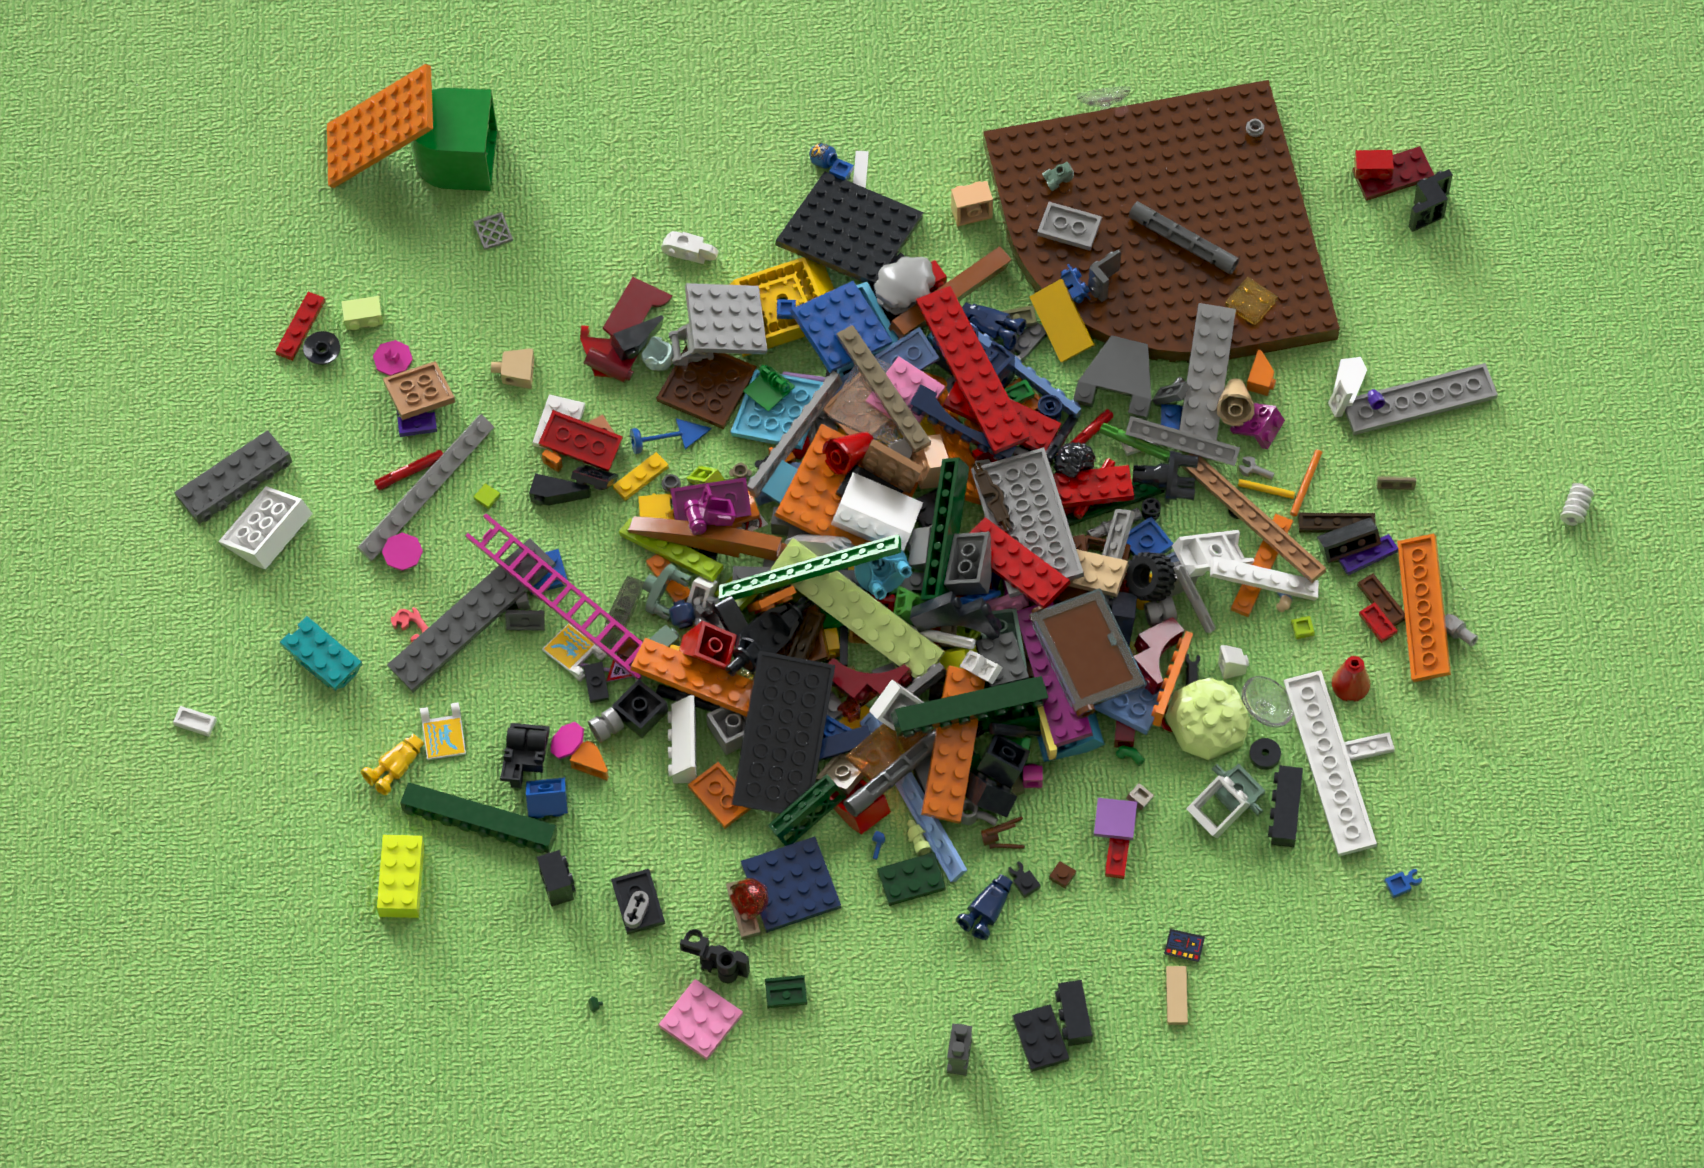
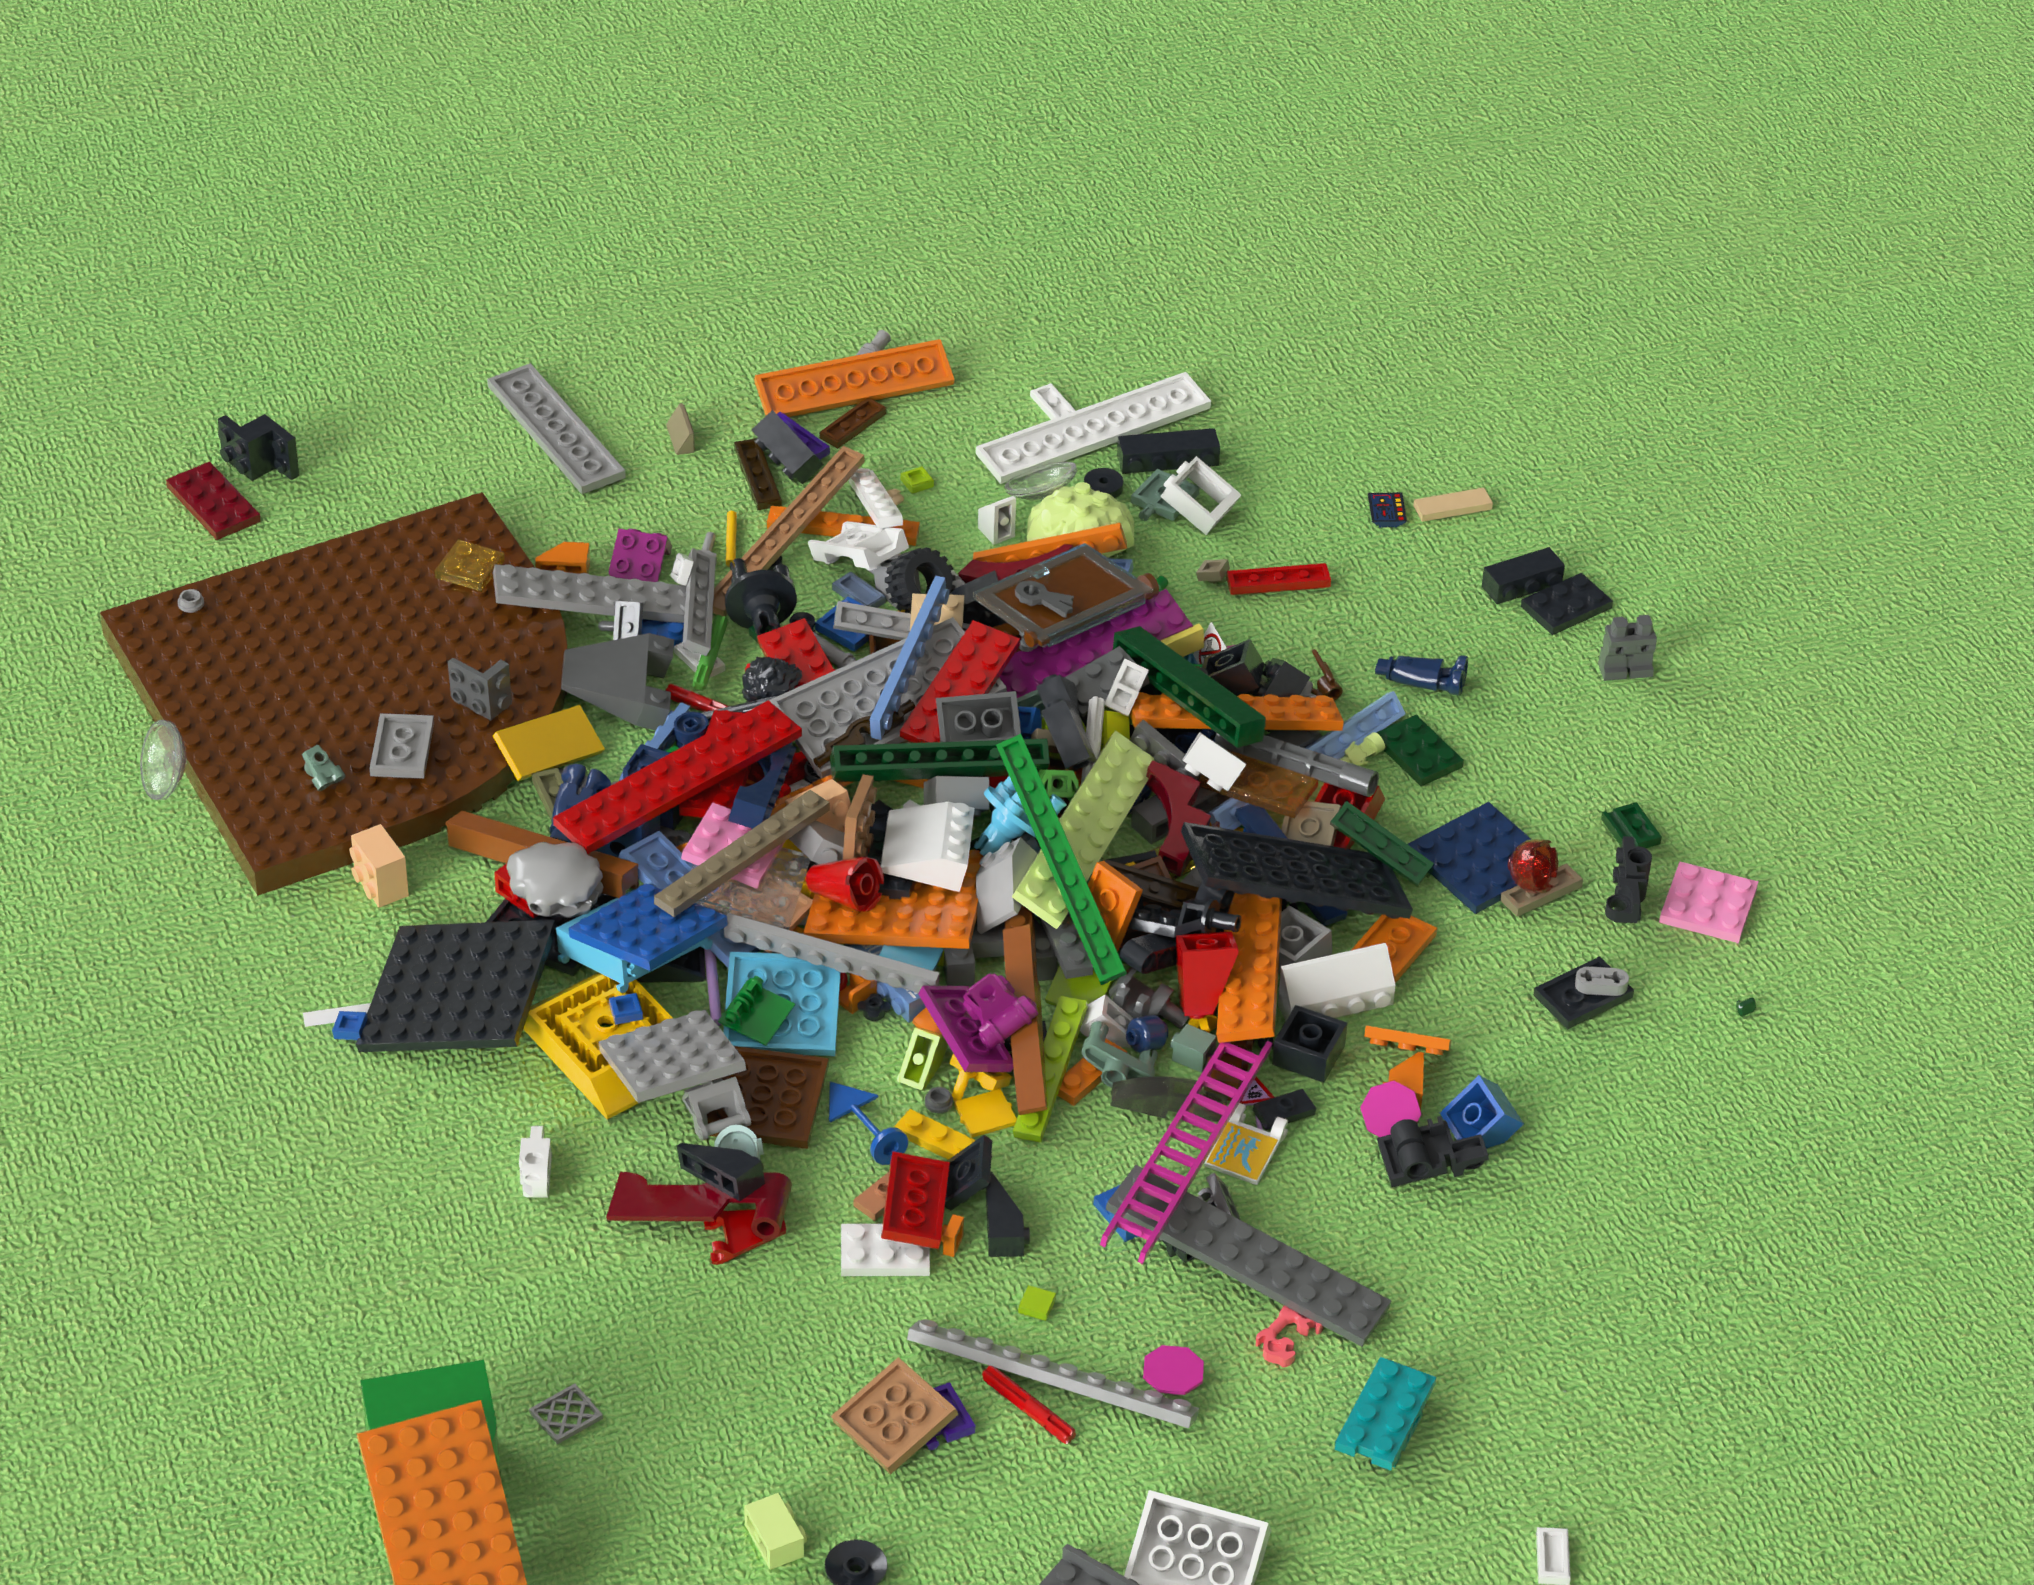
camera: 110 degrees left, 20 degrees down
yellow piece [360,734,424,796] -> none
dark pink piece [373,340,413,376] -> none
neon yellow brick [377,835,425,918] -> none
dark green brick [400,782,557,853] -> none
flag [420,702,466,760] -> none
tan torso [491,349,535,389] -> none
black brick [537,850,576,907] -> none
light grey wheel [588,707,624,743] -> none
dark tan plate [729,462,752,479] -> none
blue head [809,143,837,169] -> none
blue hand [872,831,885,860] -> none
black plate [1008,861,1041,898] -> none
reddish brown plate [1049,861,1076,889] -> none
blue hinge [1061,264,1091,303] -> none
medium lavender tile [1094,798,1137,840] -> none
dark grey piece [1129,201,1239,274] -> none
light grey axle [1174,564,1216,633] -> none
tan cone [1217,379,1255,426] -> none
orange bar [1290,450,1322,517] -> none
white piece [1328,357,1367,417] -> none
red cone [1332,656,1371,702] -> none
red brick [1354,150,1394,180] -> none
red plate [1359,602,1398,643] -> none
dark purple hose [1367,389,1386,410] -> none
blue plate [1384,869,1422,898] -> none
white piece [1560,483,1594,526] -> none
none -> white tile [670,553,694,586]
none -> medium blue plate [870,576,949,740]
none -> dark grey piece [1015,581,1074,618]
none -> orange plate [1364,1026,1452,1056]

